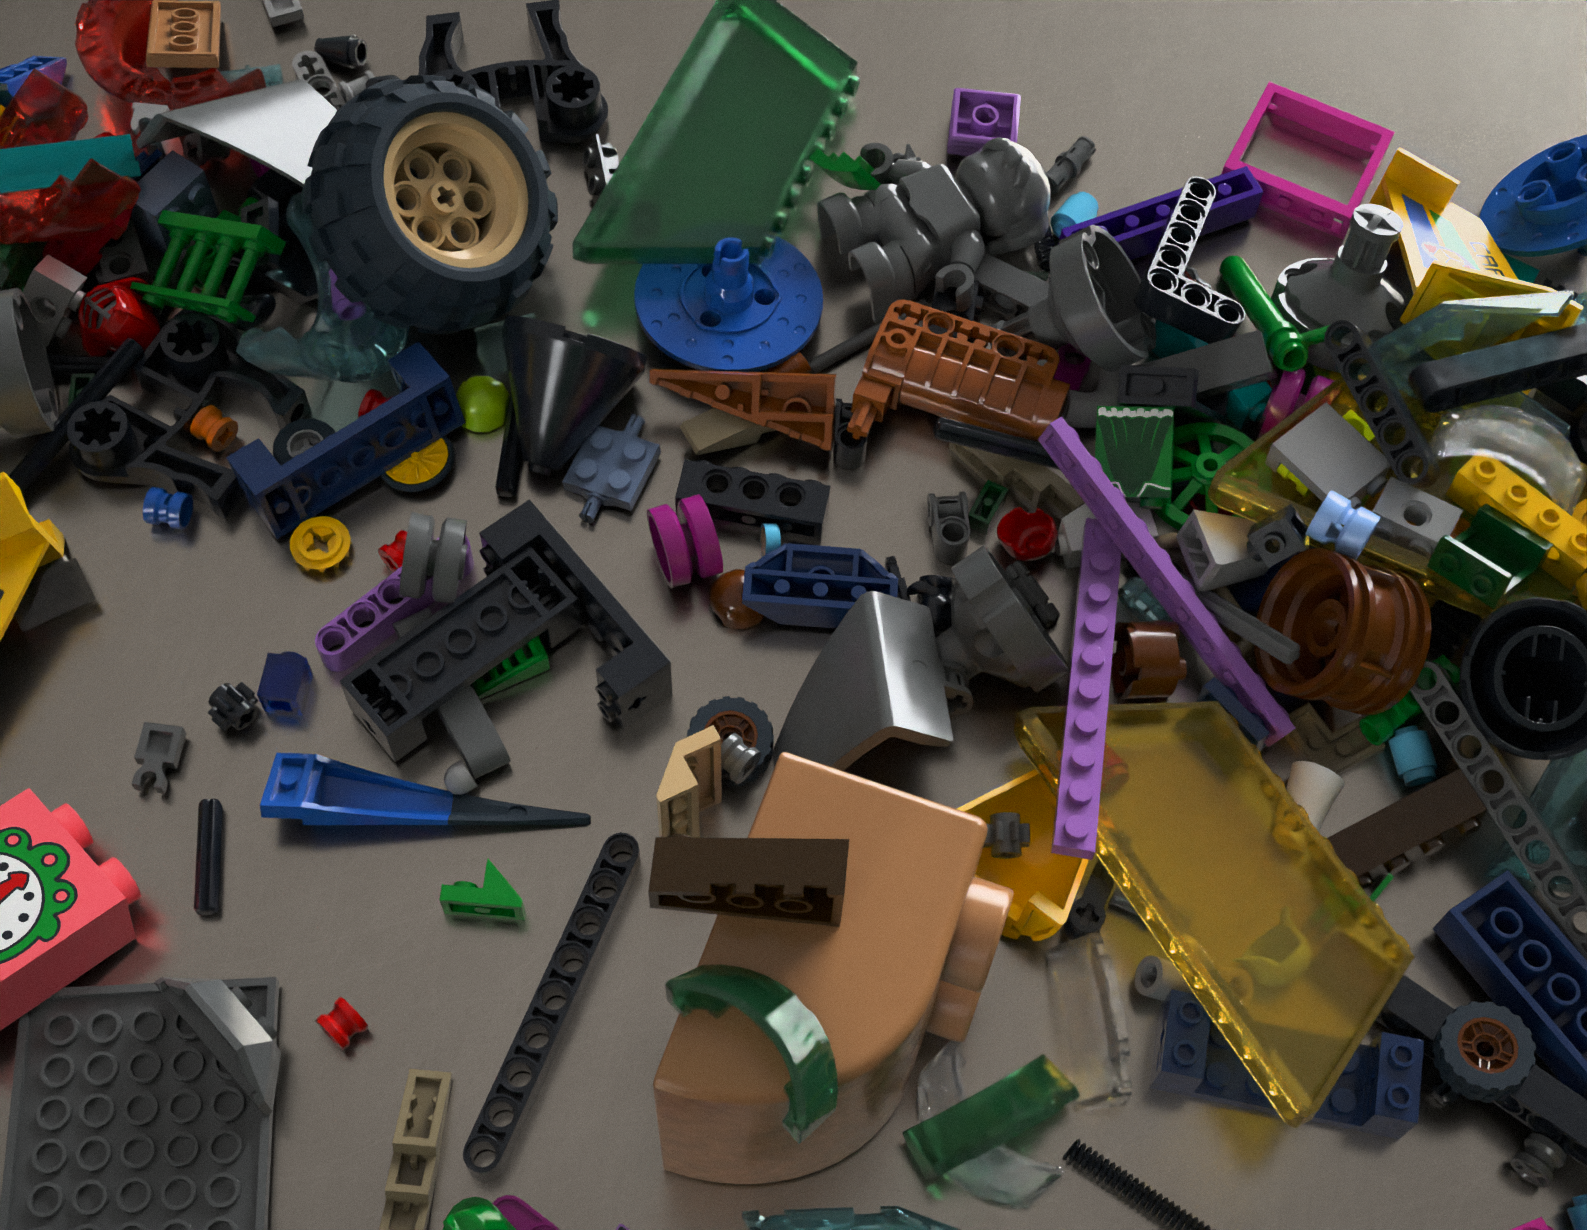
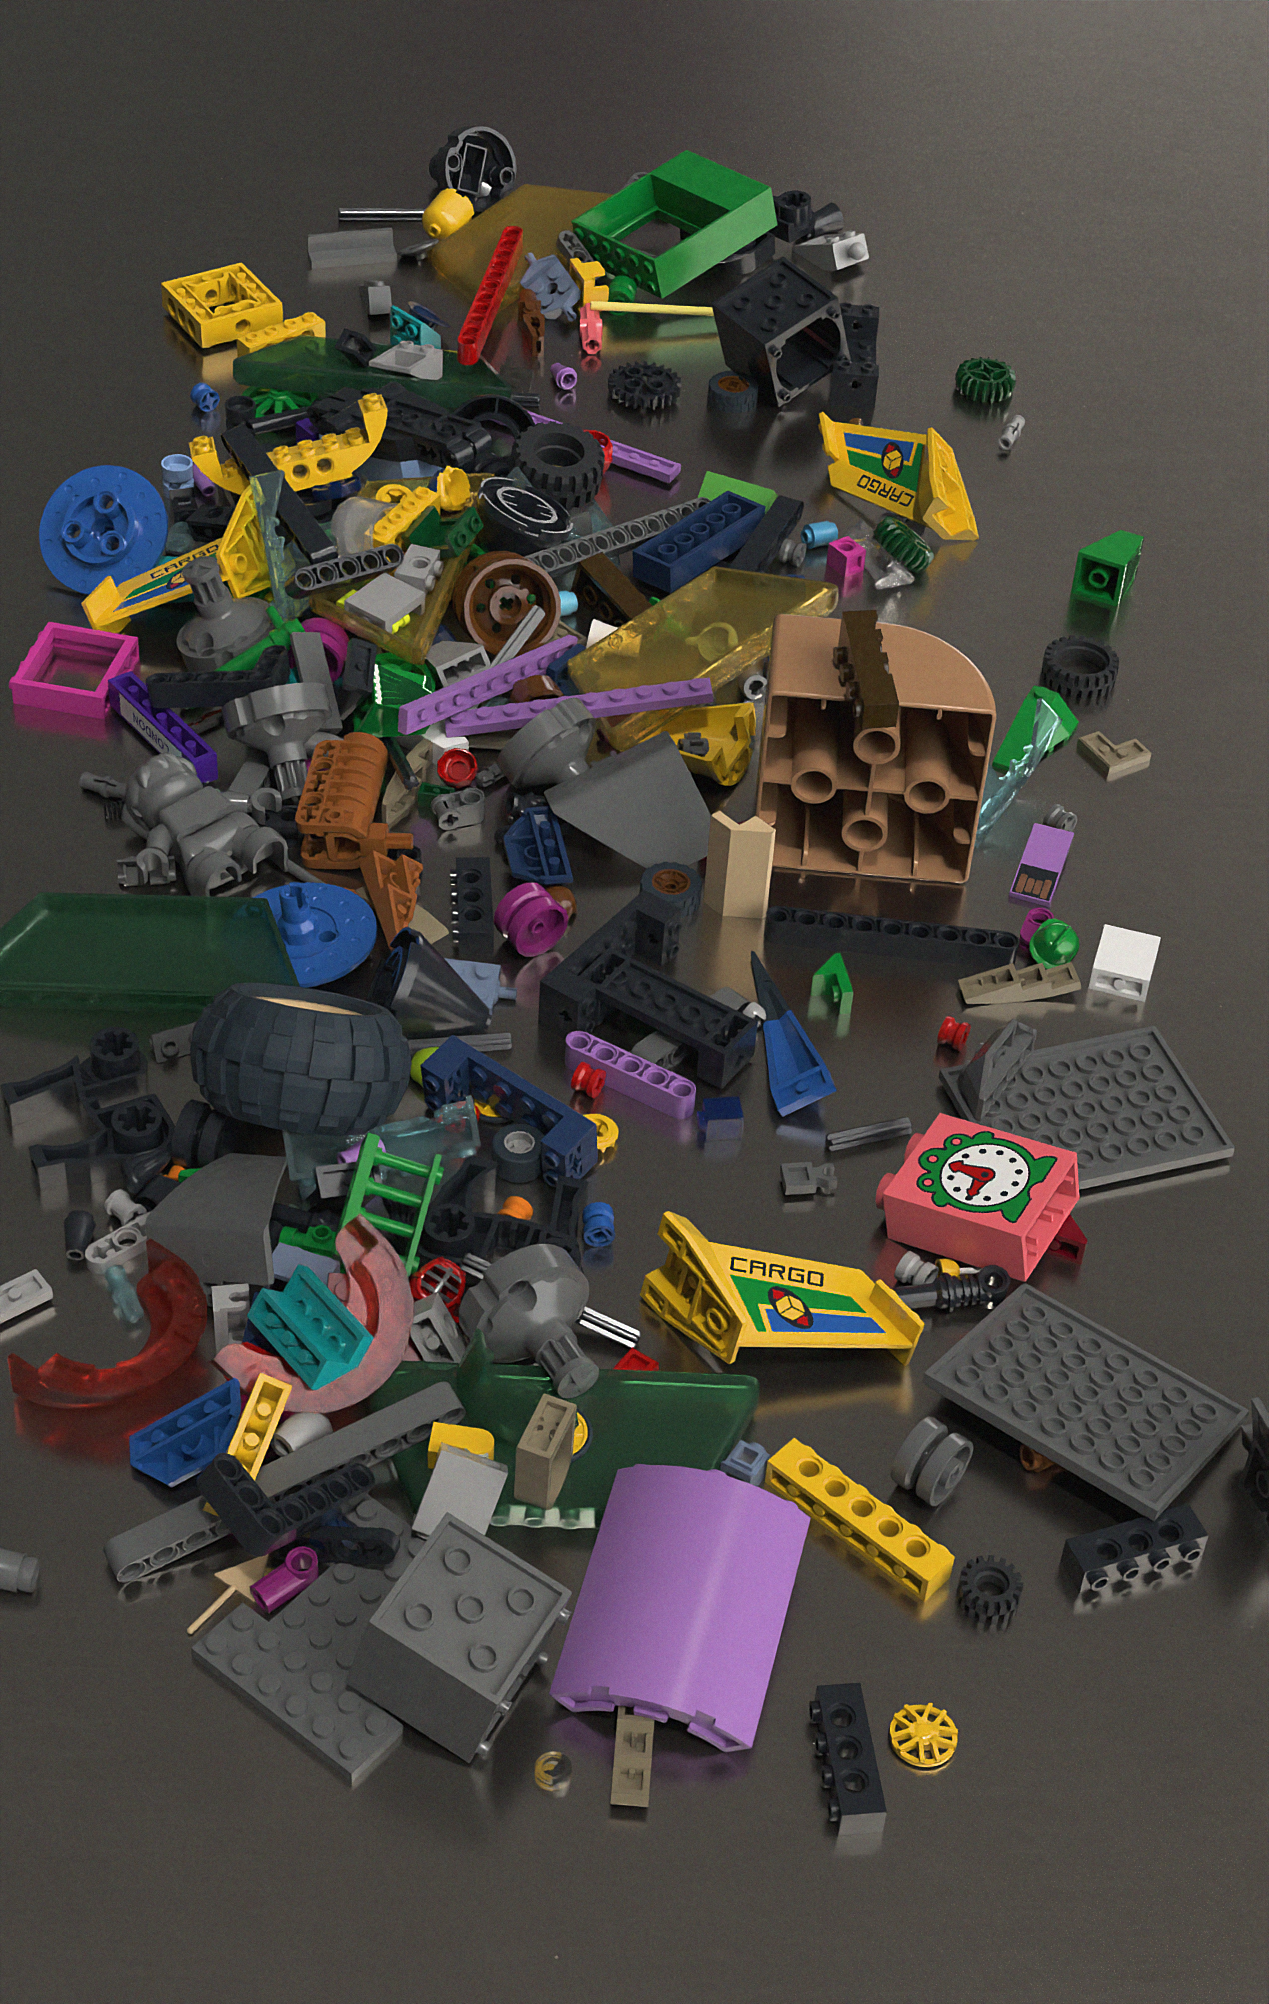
camera: 105 degrees left, 20 degrees down
medium nougat plate [146,0,221,68] -> none
black gear [208,682,258,731] -> none
dark grey wheel [399,512,467,603] -> none
clear green windscreen [665,964,838,1144] -> none
dark grey wheel [721,733,761,784] -> none
medium azure tile [760,523,781,557] -> none
green slope [809,148,881,190] -> none
medium lavender brick [947,88,1021,156] -> none
black brick [1246,504,1311,568] -> none
light blue wheel [1305,490,1381,560] -> none
black wheel [1432,1001,1536,1103] -> none

